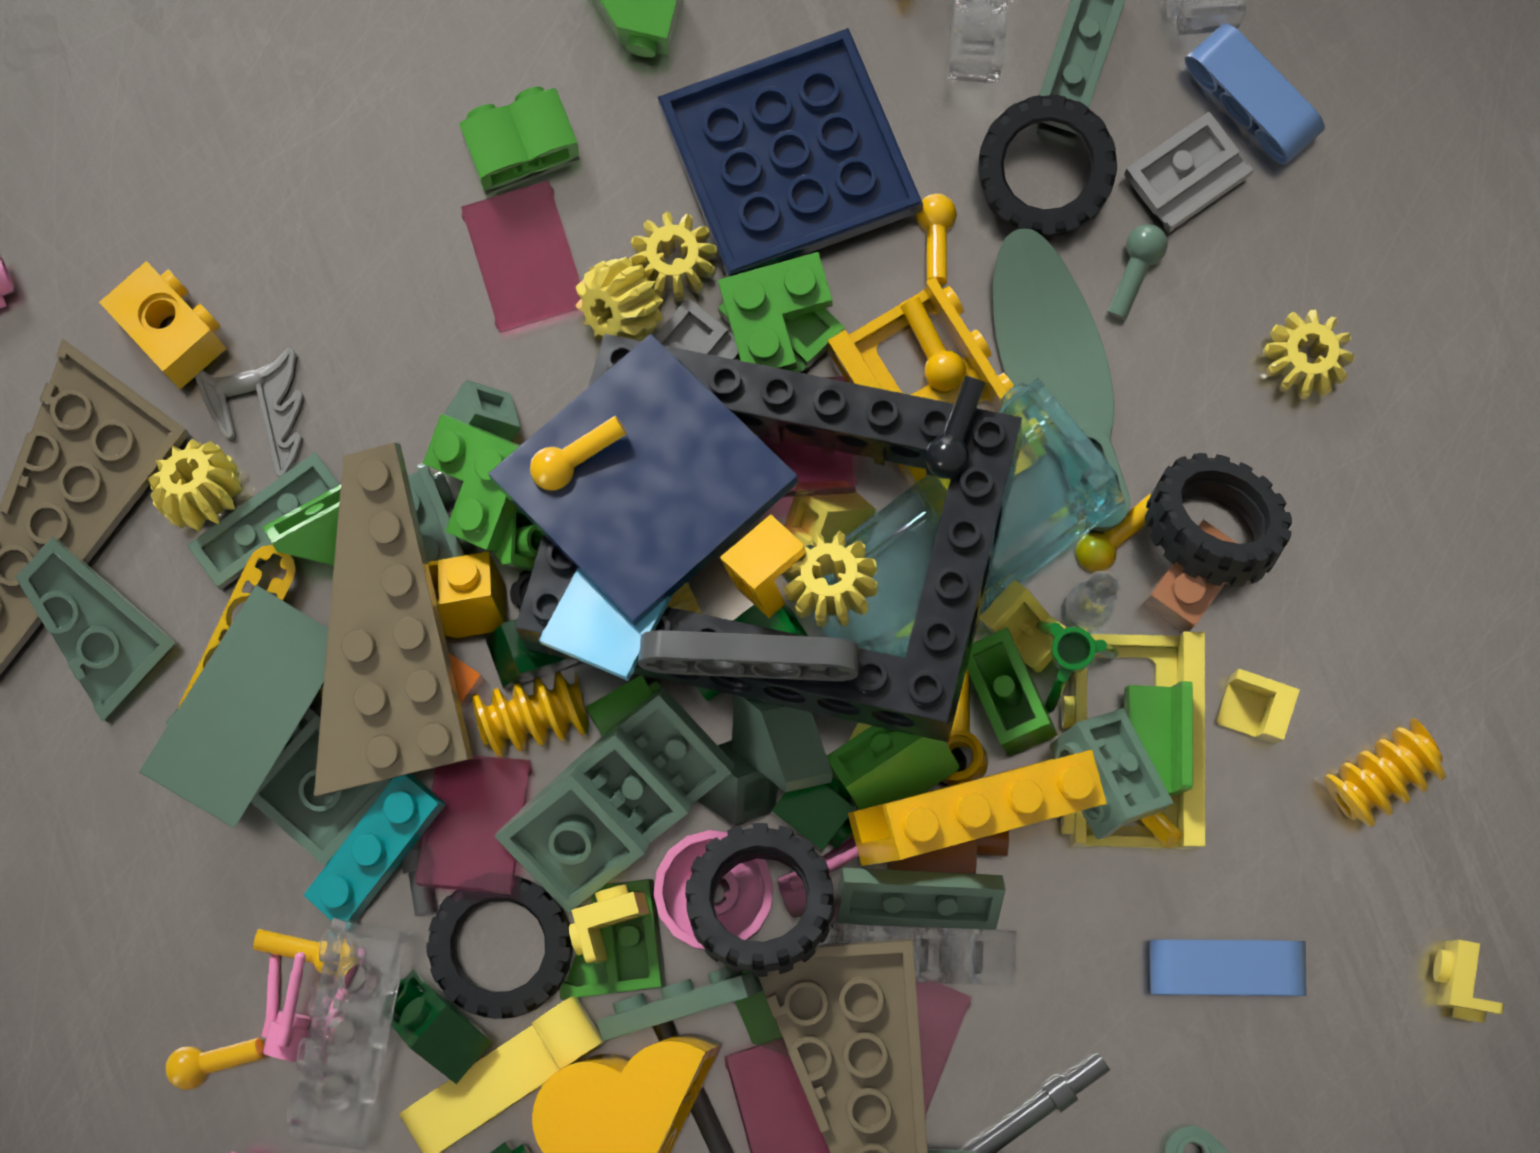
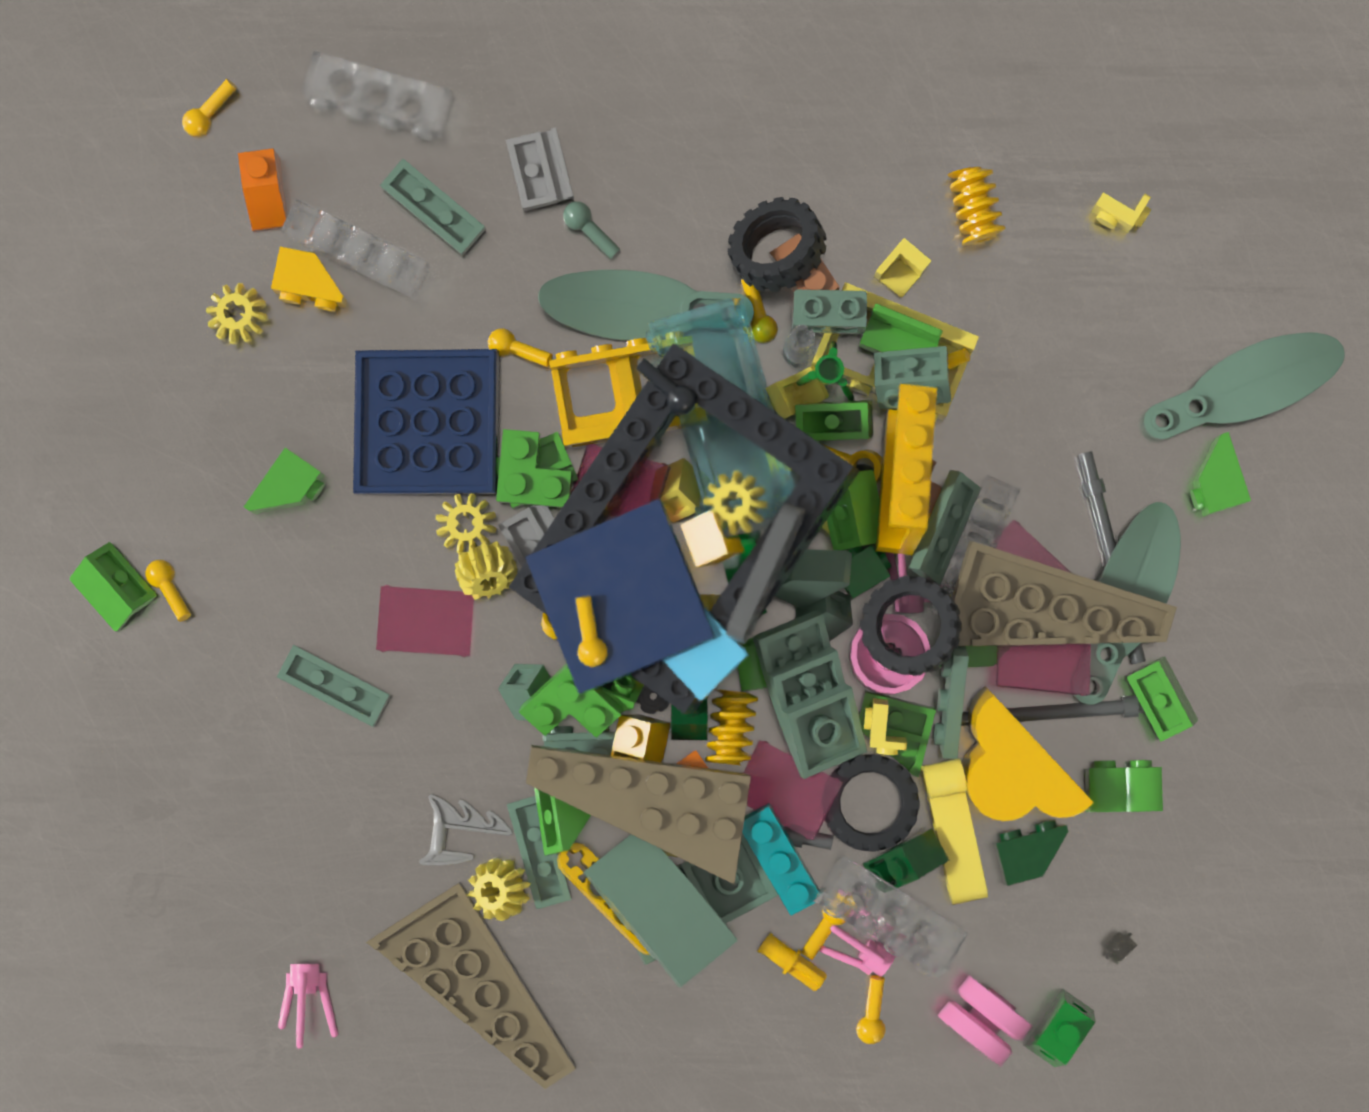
camera: 65 degrees left, 5 degrees up
sand green wing [15,536,175,722] -> none
yellow brick [99,261,227,390] -> none
bright green brick [459,86,579,190] -> none
yellow bar [900,297,966,392] -> none
black tyre [979,95,1117,235] -> none
medium blue beam [1150,940,1307,996] -> none
medium blue beam [1185,23,1325,165] -> none
light yellow gear [1263,309,1354,399] -> none
none -> sand green plate [277,645,391,727]
none -> yellow axle [757,932,827,991]
none -> sand green bracket [792,289,867,334]

